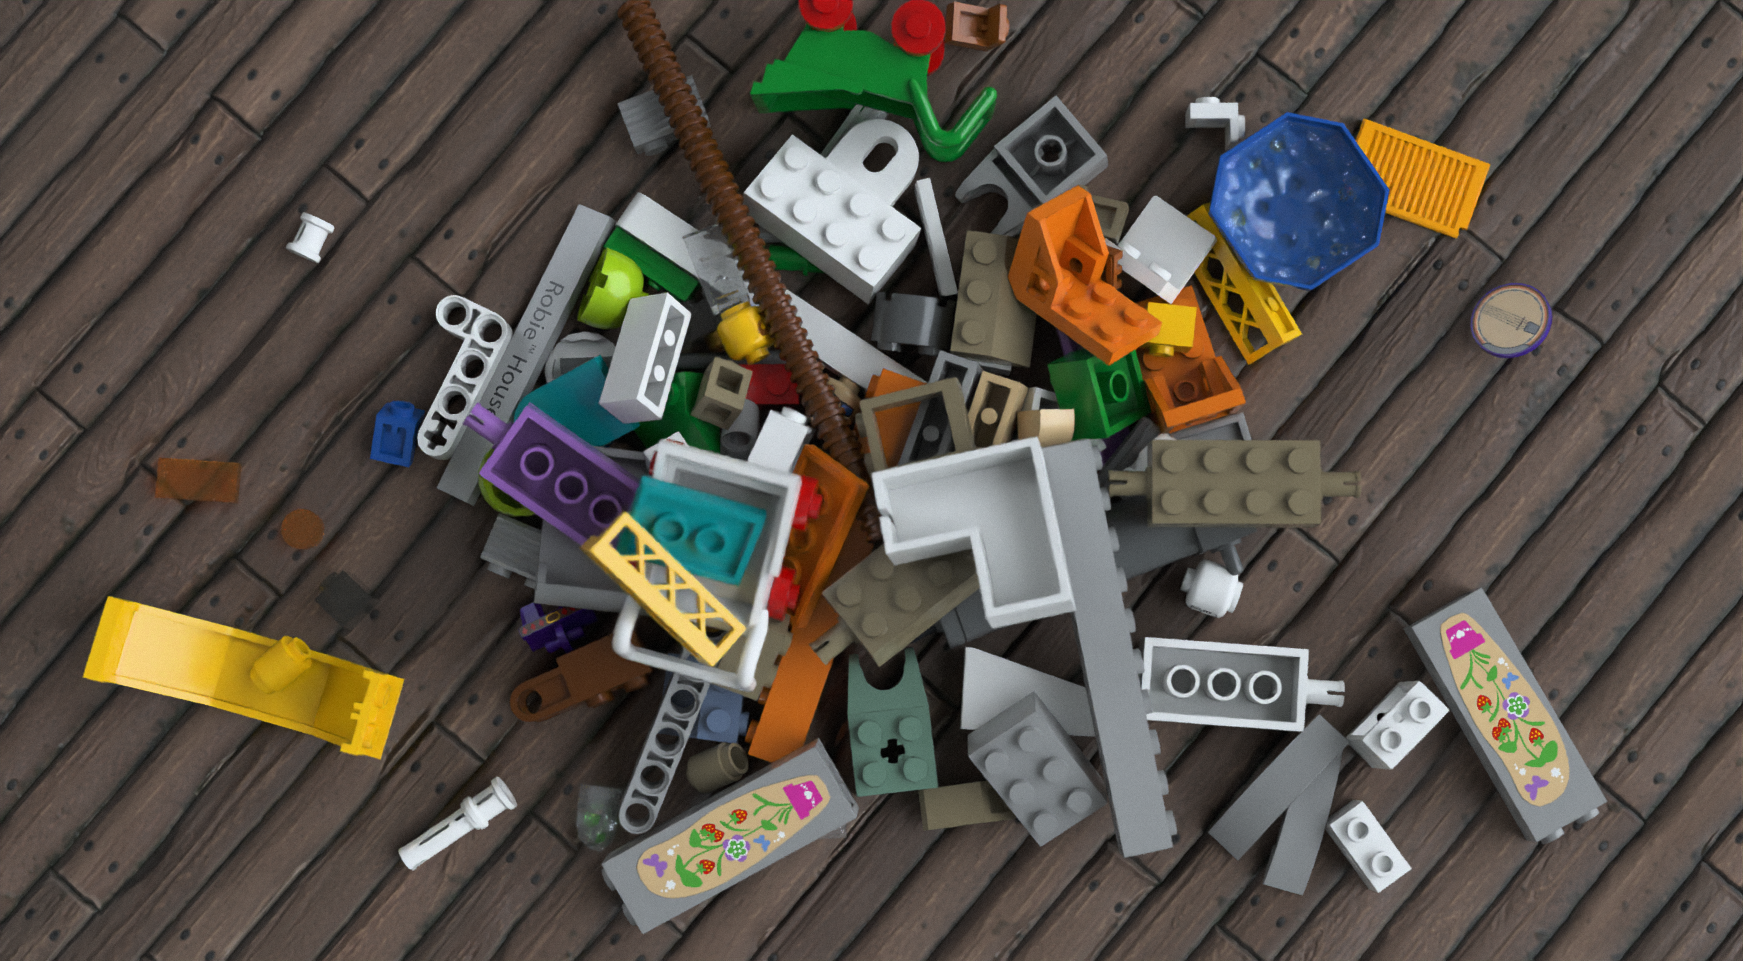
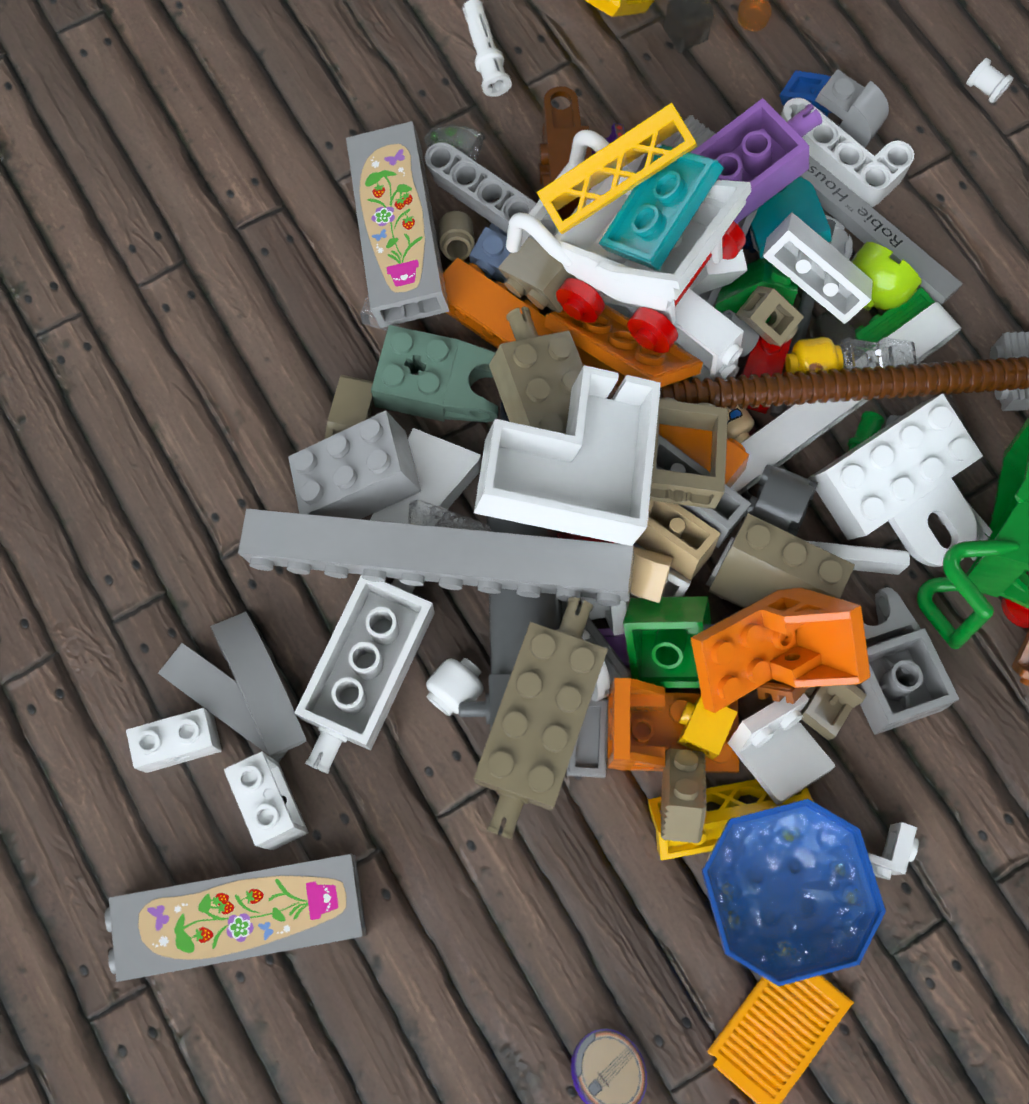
camera: 105 degrees right, 10 degrees down
none -> clear slope [408,500,491,532]
none -> dark tan brick [661,748,707,843]
none -> light grey brick [815,69,889,148]

